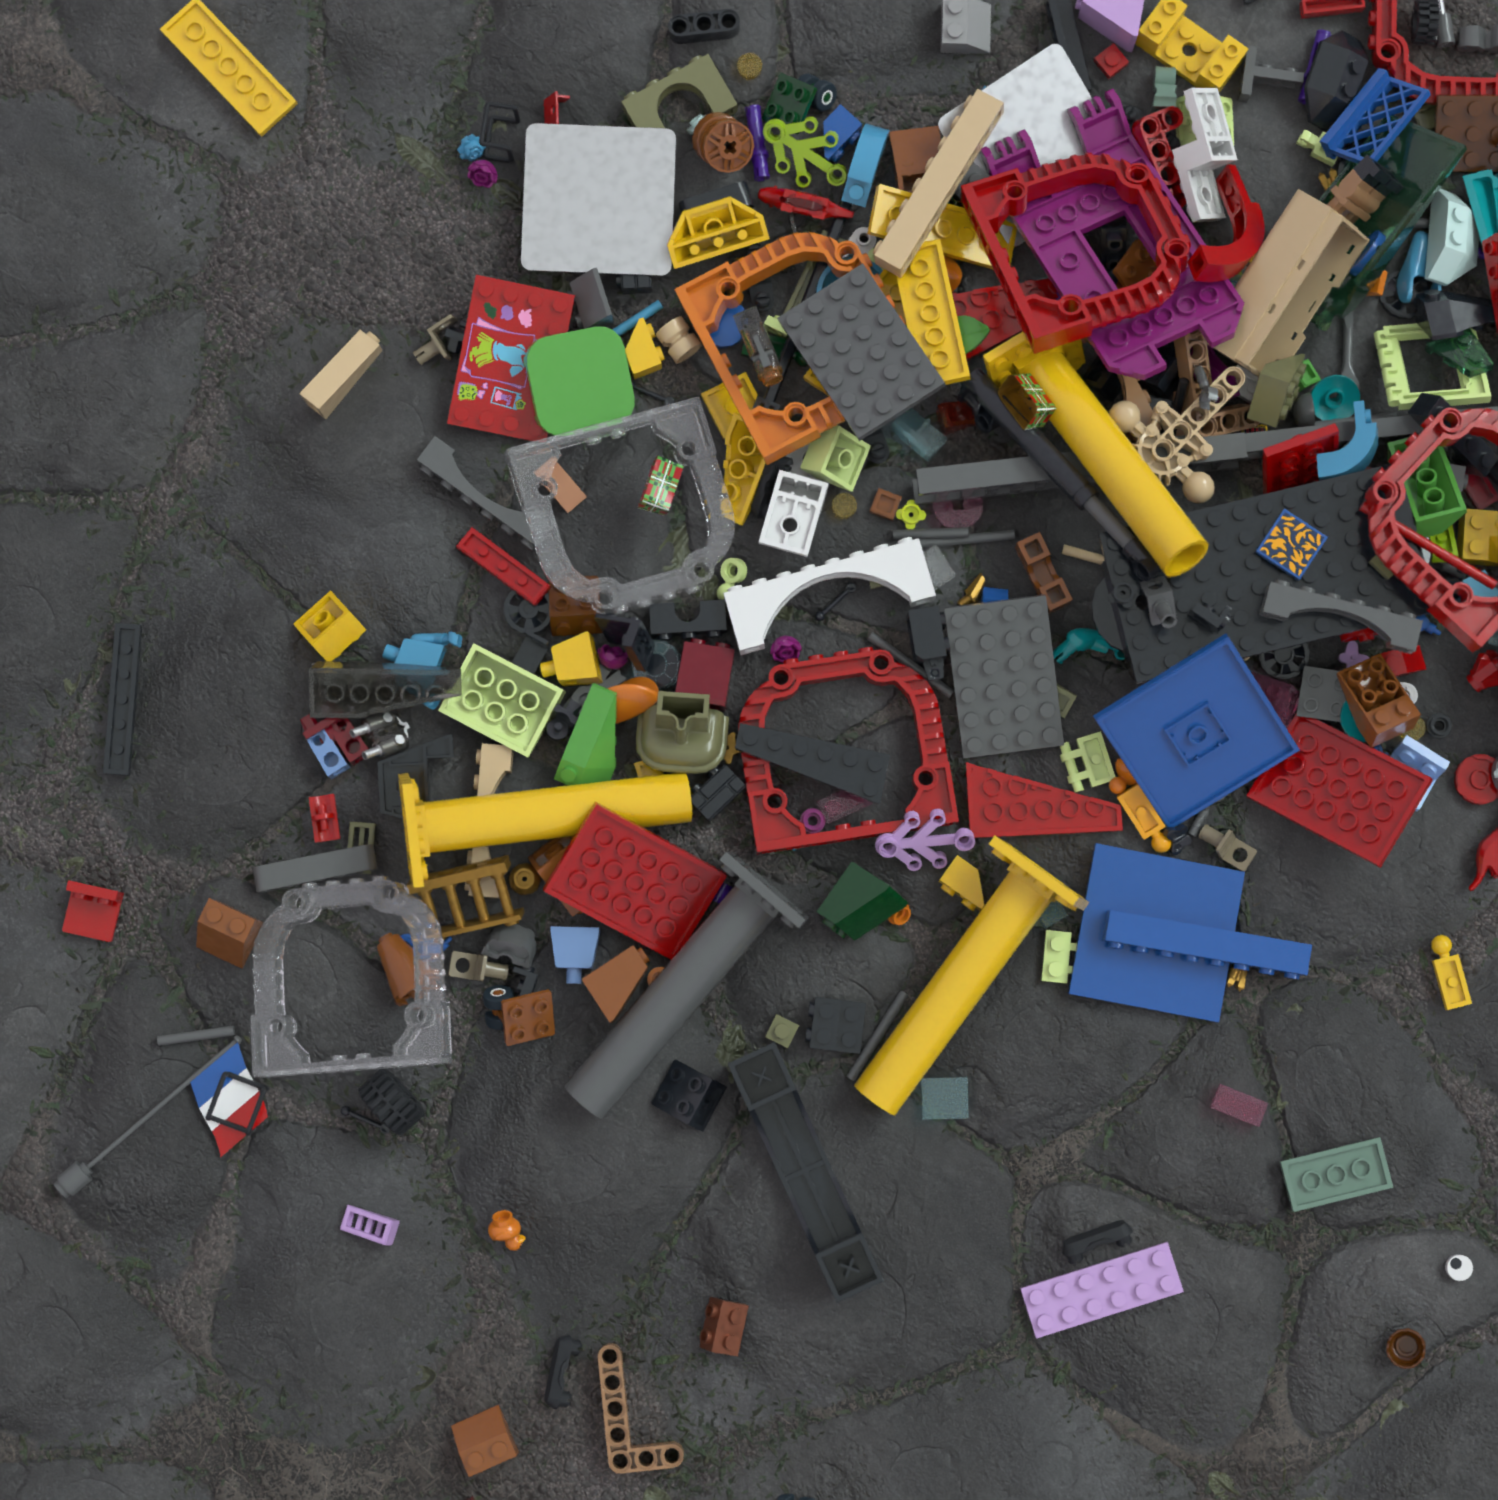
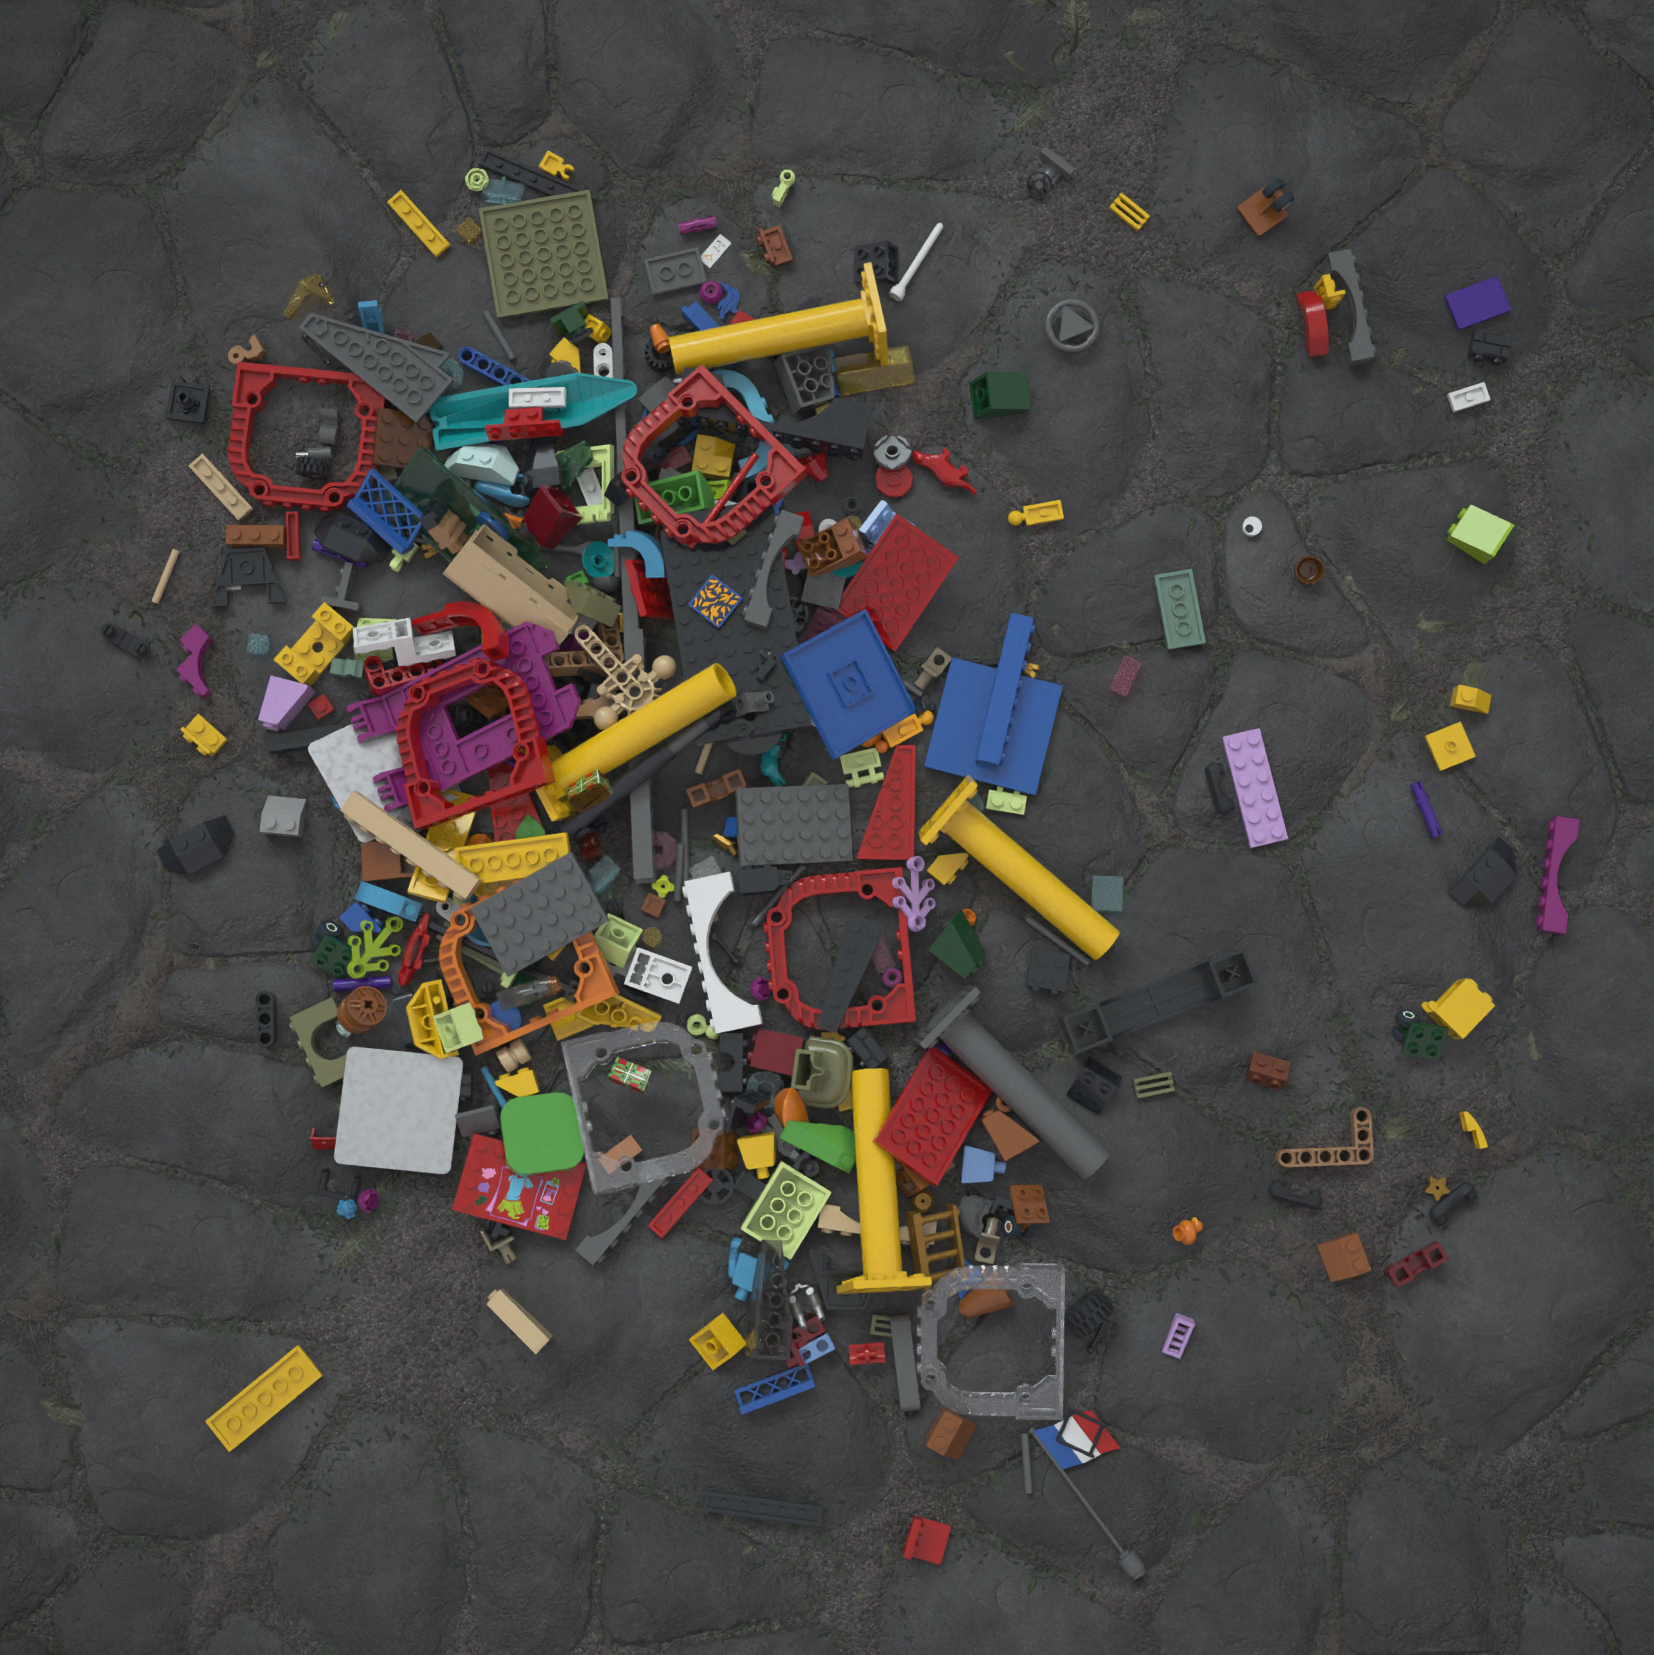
camera: 90 degrees left, 0 degrees up
clear yellow tile [737,53,762,80] -> none
olive plate [765,1014,799,1048] -> none
dark grey piece [1194,366,1218,410] -> none
none -> yellowish green slope [433,1002,483,1053]
none -> dark red slope [523,484,583,549]
none -> white plate [575,467,602,505]
none -> blue fence [734,1363,815,1415]
none -> olive tile [1133,1072,1175,1098]

